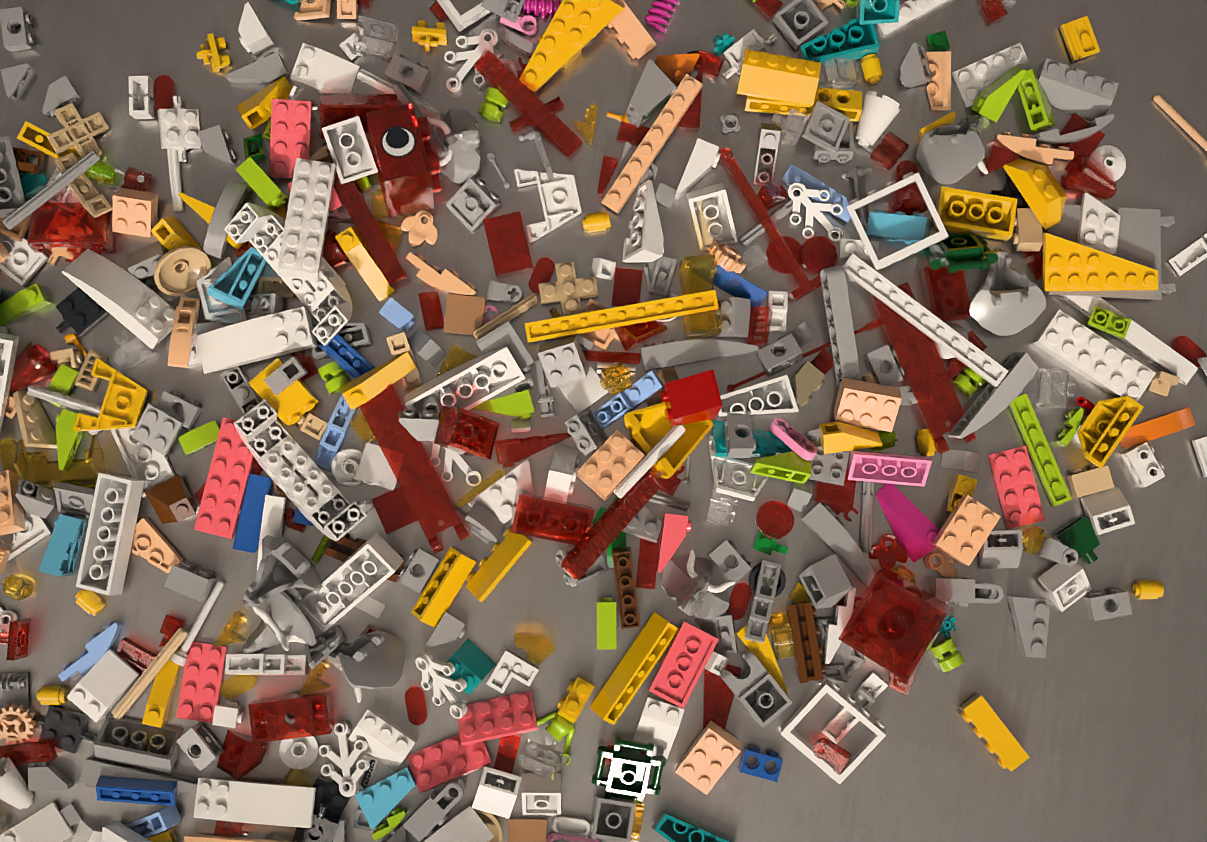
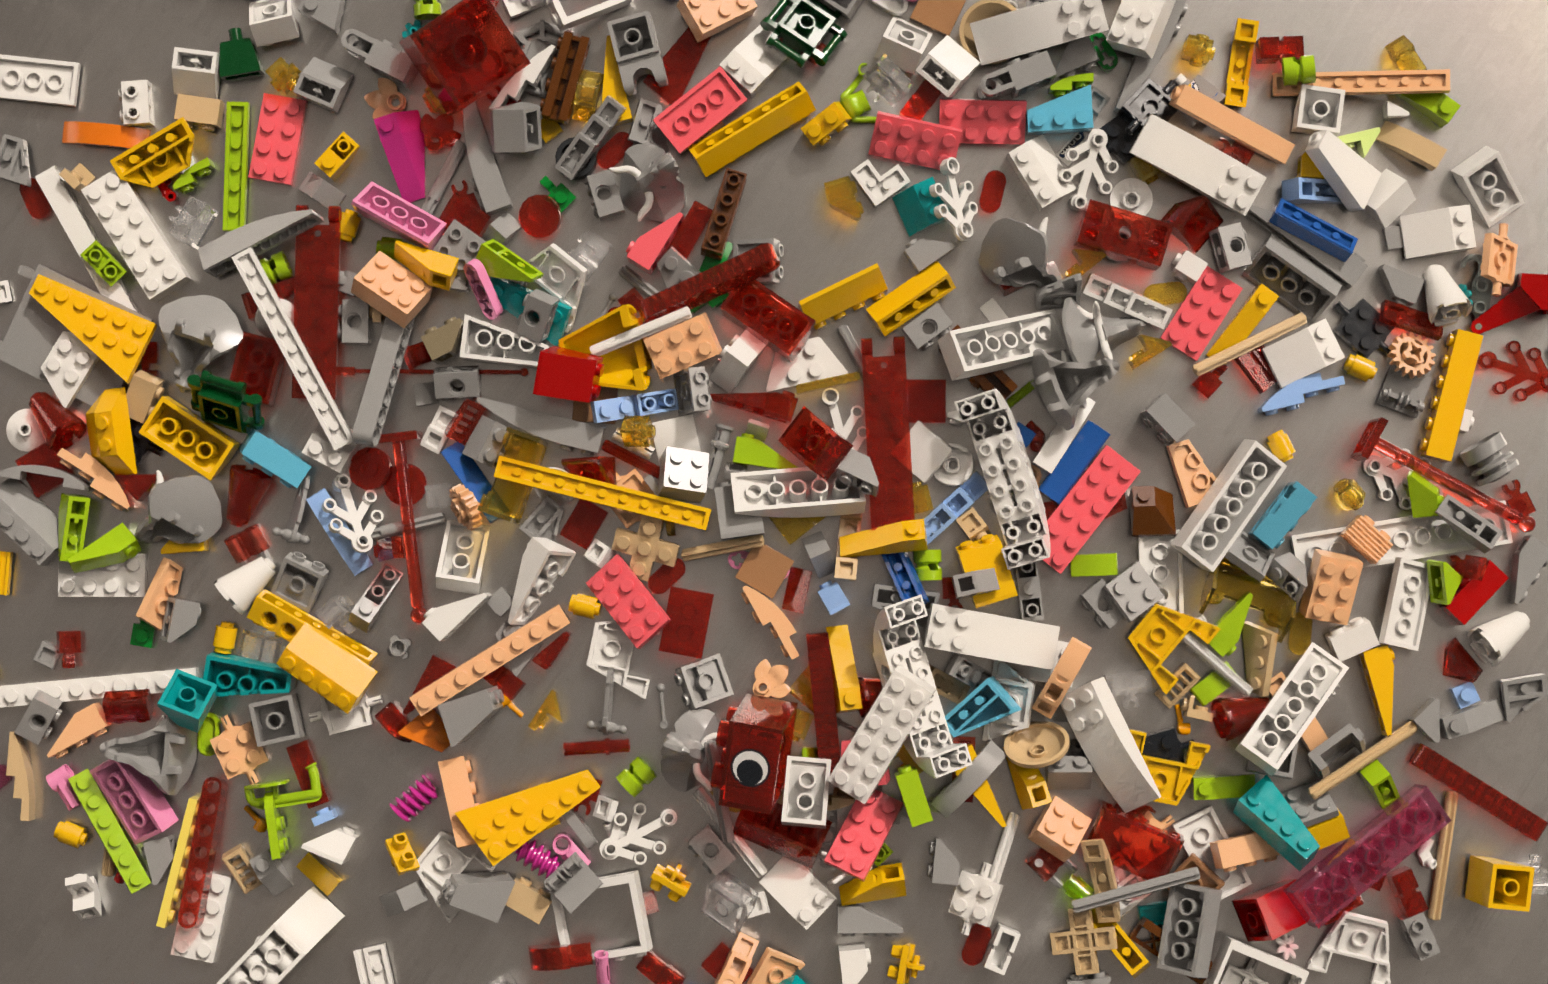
camera: 155 degrees left, 0 degrees up
white piece [170,580,224,667] -> none
green slope [243,133,269,165] -> none
light grey slope [465,502,505,542] -> none
clear red beam [473,50,583,158] -> none
light grey piece [486,281,524,304] -> none
lime brick [597,596,617,650] -> none
white plate [705,651,730,676] -> none
teal plant [713,33,735,56] -> none
light grey plate [801,101,850,154] -> none
white window [847,172,948,271] -> none
light nougat brick [932,495,1001,566] -> none
light grey piece [1038,537,1079,566] -> none
none -> coral plate [586,554,671,649]
none -> yellow wing [1129,729,1211,806]

